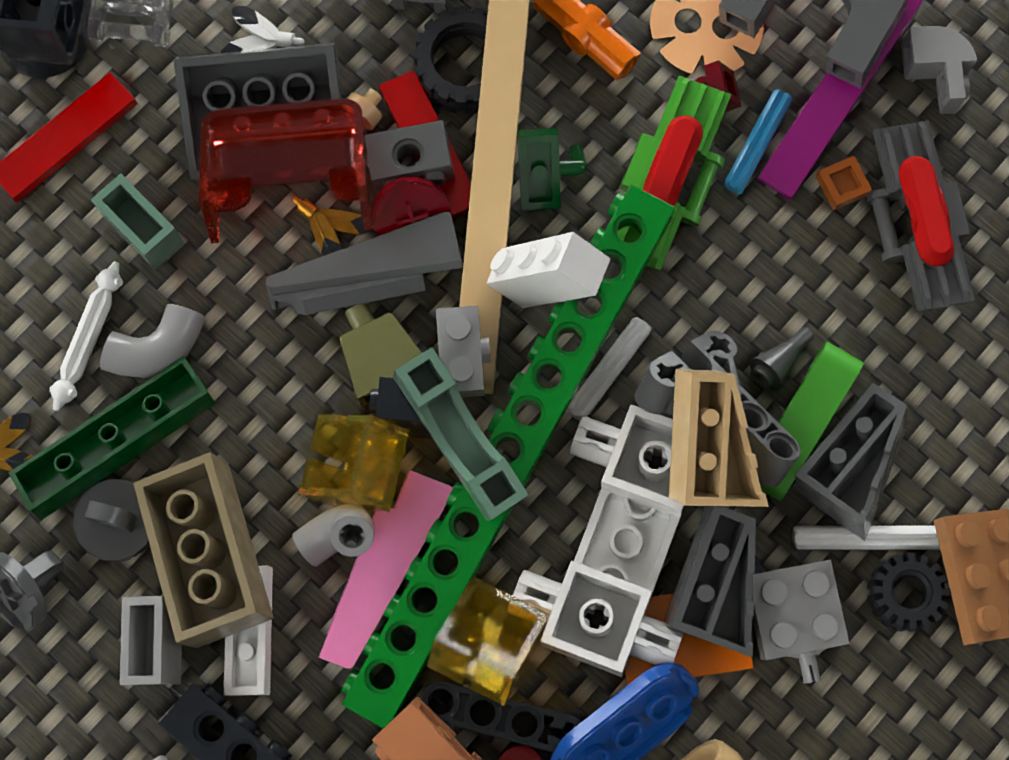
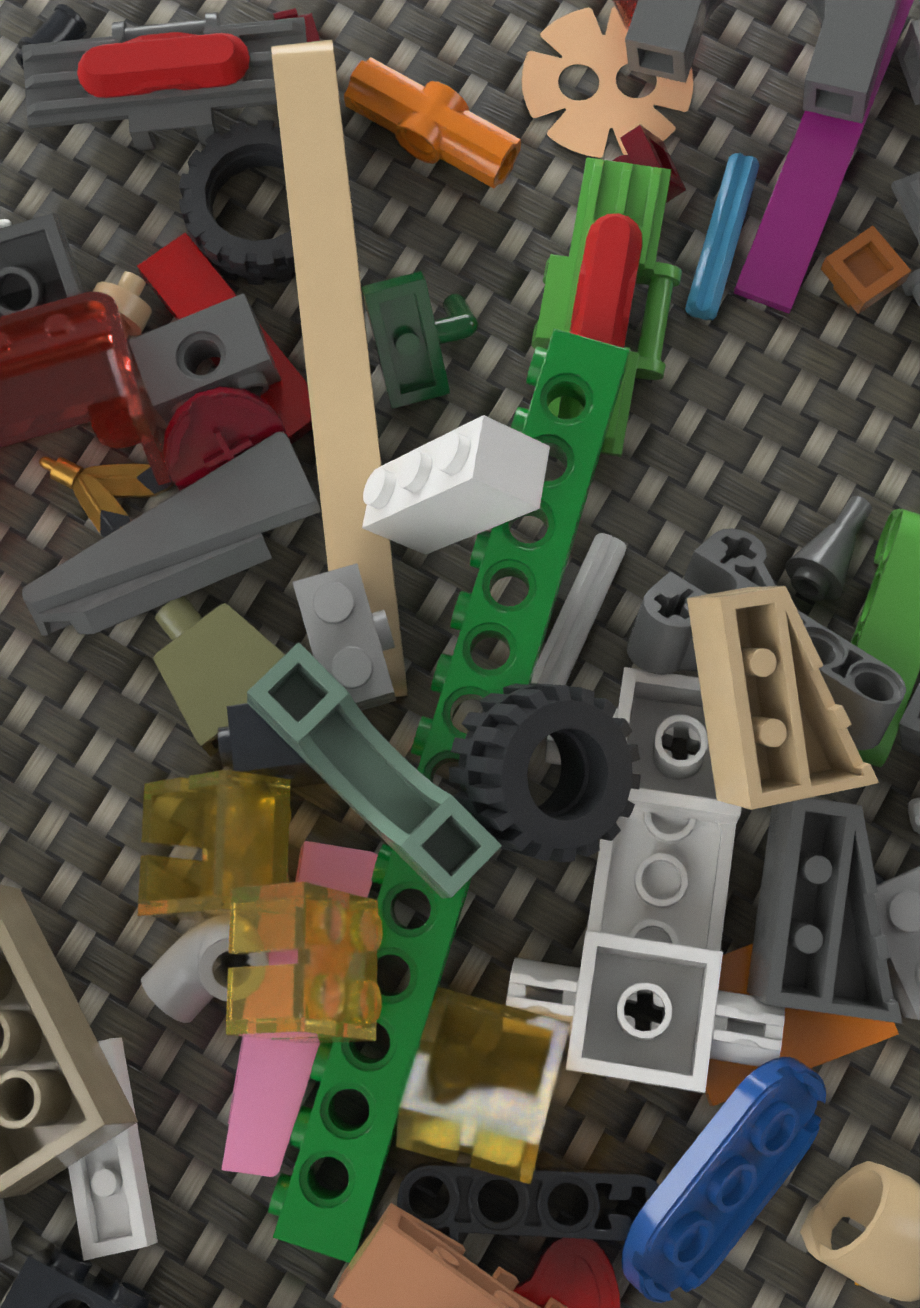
camera: 10 degrees left, 0 degrees up
none -> clear yellow piece [226,882,383,1043]
none -> black tyre [449,683,641,863]

